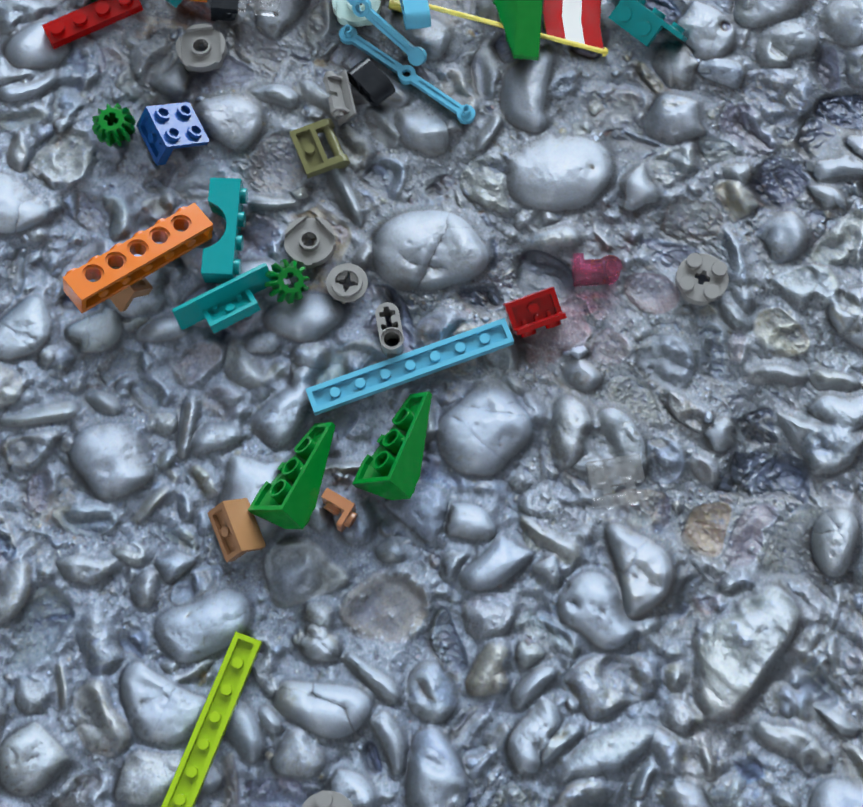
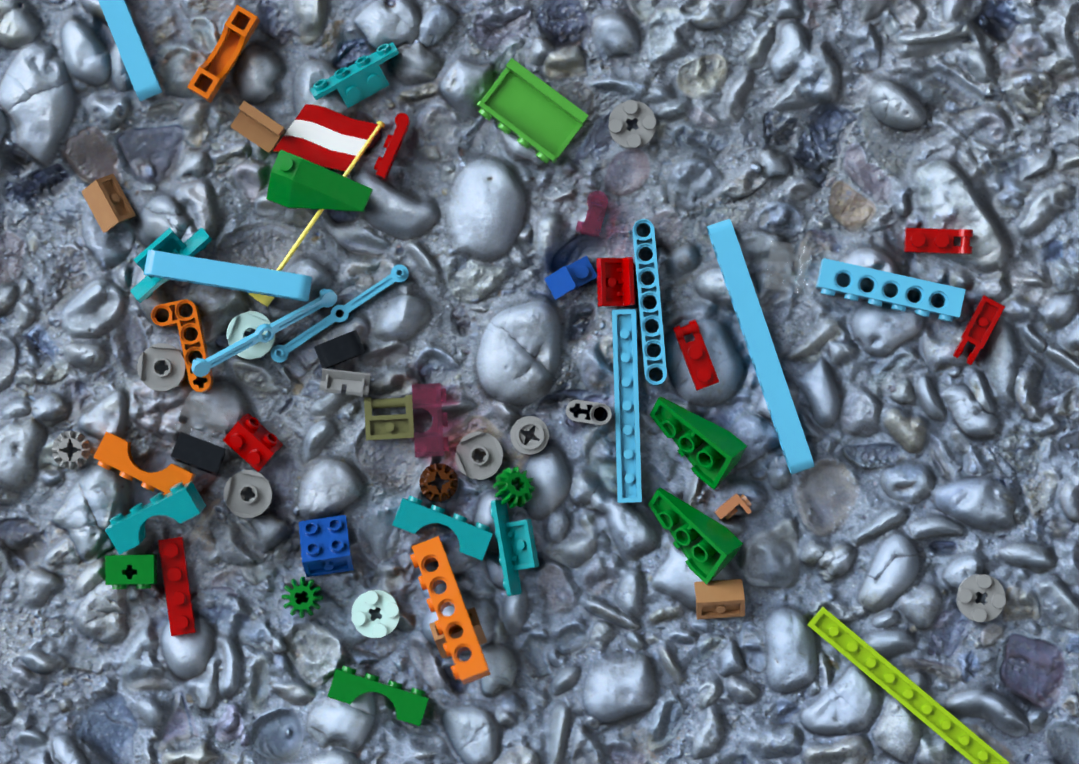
camera: 75 degrees left, 15 degrees up
none -> red bracket [223,413,283,472]
none -> green arch [327,665,430,726]
none -> light aqua plate [351,590,400,638]
none -> red plate [374,113,410,181]
none -> clear pink arch [412,383,449,458]
none -> reddish brown gear [419,463,458,502]
none -> bright green panel [477,58,589,164]
none -> blue slope [544,256,597,300]
none -> medium azure beam [632,219,667,386]
none -> red plate [673,319,719,391]
none -> medium azure beam [707,219,815,475]
none -> medium azure brick [816,258,966,322]
none -> red plate [904,228,973,255]
none -> red hinge [953,295,1005,365]

